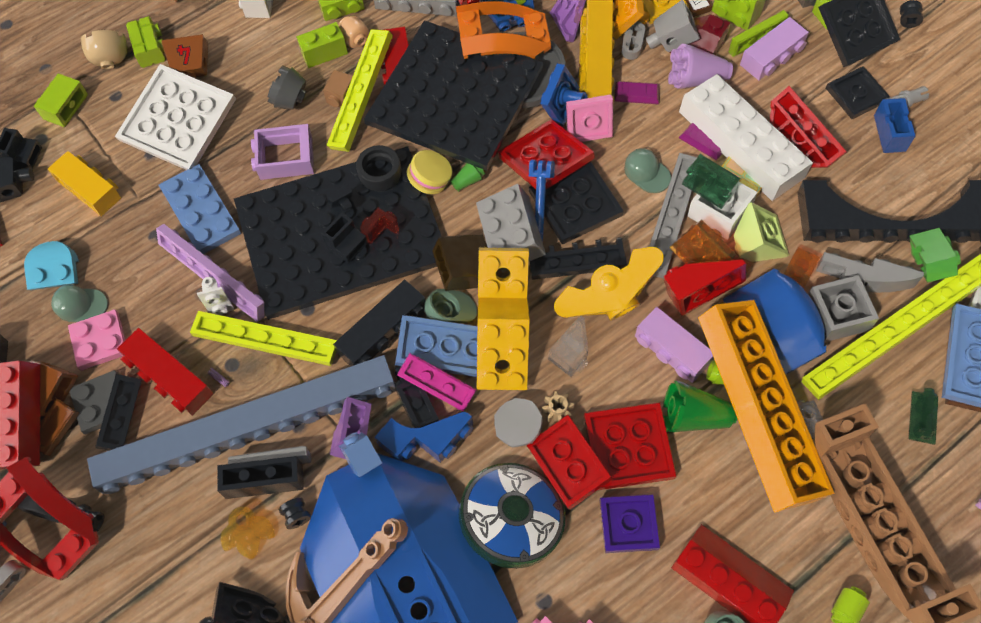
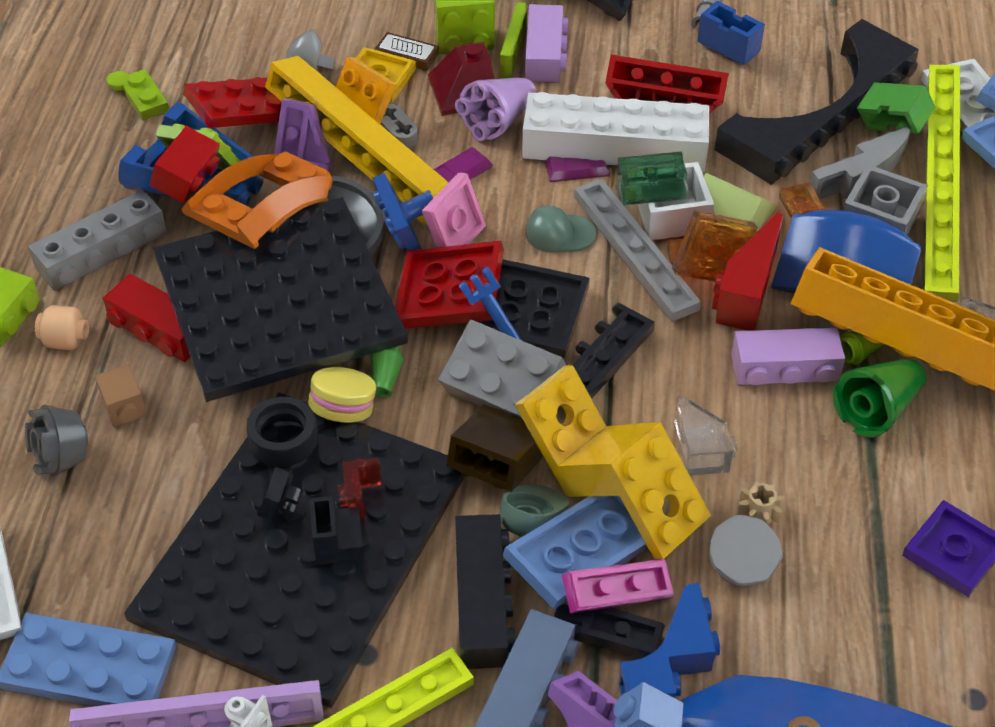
camera: 50 degrees left, 15 degrees down
lavender window [251,124,314,180] -> none
lime brick [296,22,348,69] -> none
neon yellow plate [327,30,393,152] -> none
dish [459,463,566,569] -> none
red plate [527,415,613,510] -> none
yellow piece [554,247,664,321] -> none
red plate [584,403,676,490] -> none
light grey torso [646,0,700,52] -> none
black tile [826,66,890,119] -> none

